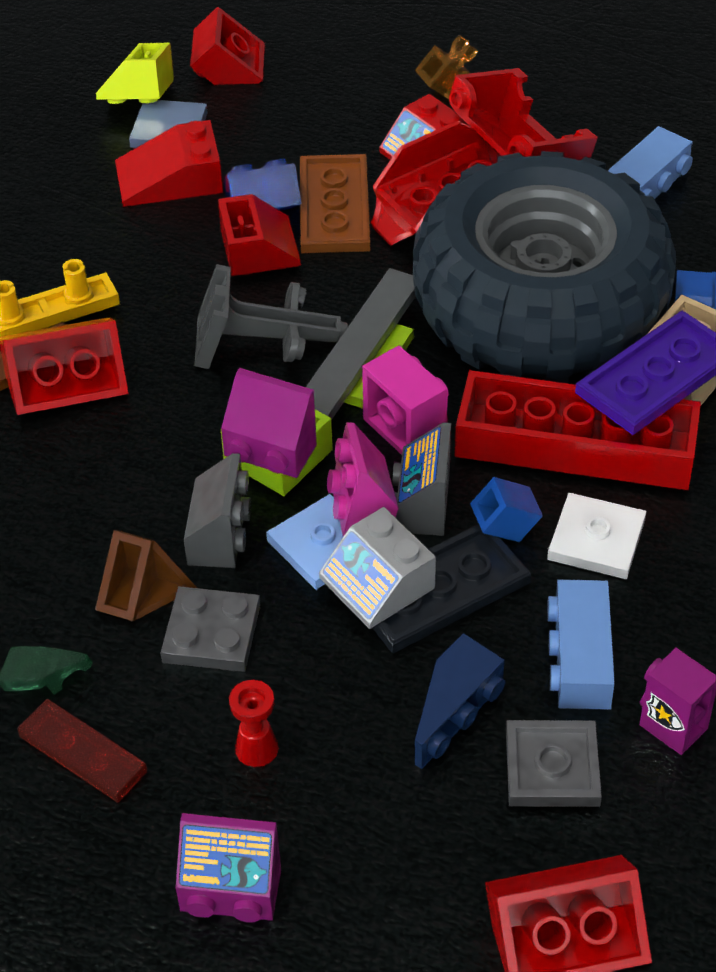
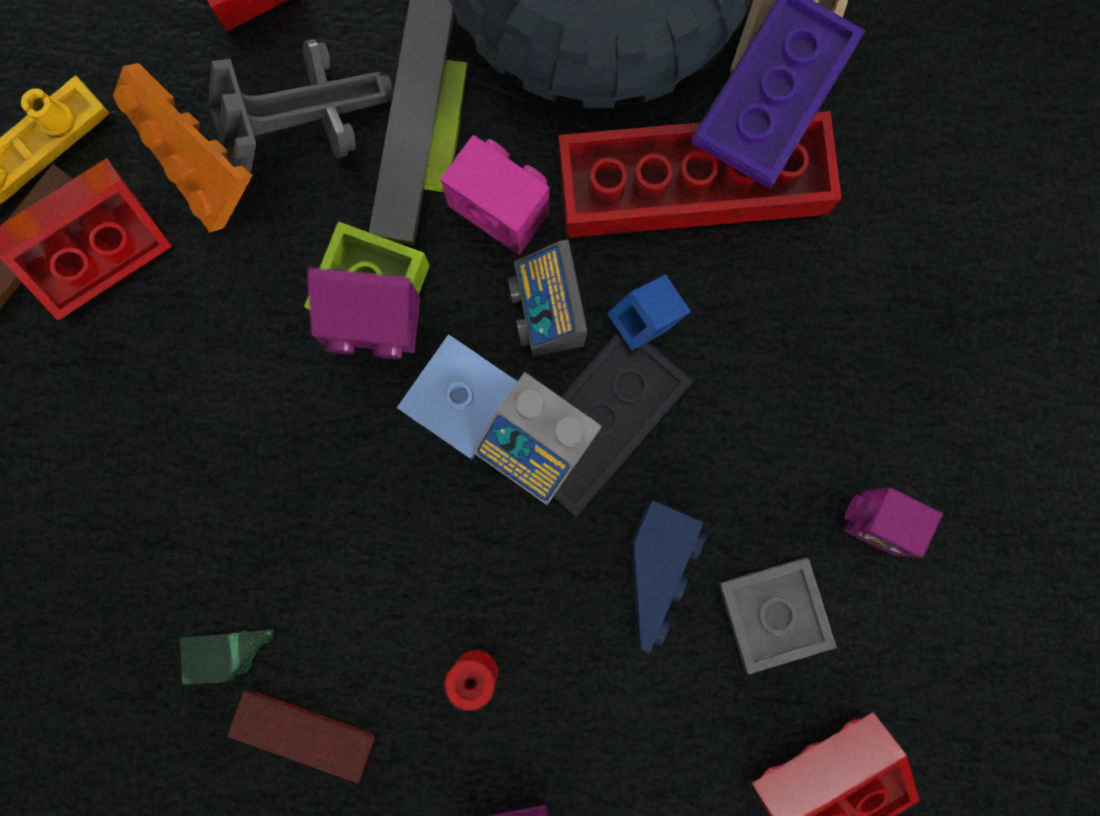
camera: 20 degrees left, 35 degrees up
reddish brown slope [95,530,197,621] -> none
flat silver plate [161,586,260,672] -> none
dark grey slope [184,453,251,568] -> none
dark pink slope [327,422,398,536] -> none
white plate [547,493,647,579] -> none
medium blue brick [548,580,615,710] -> none
none -> orange wing [113,63,252,233]

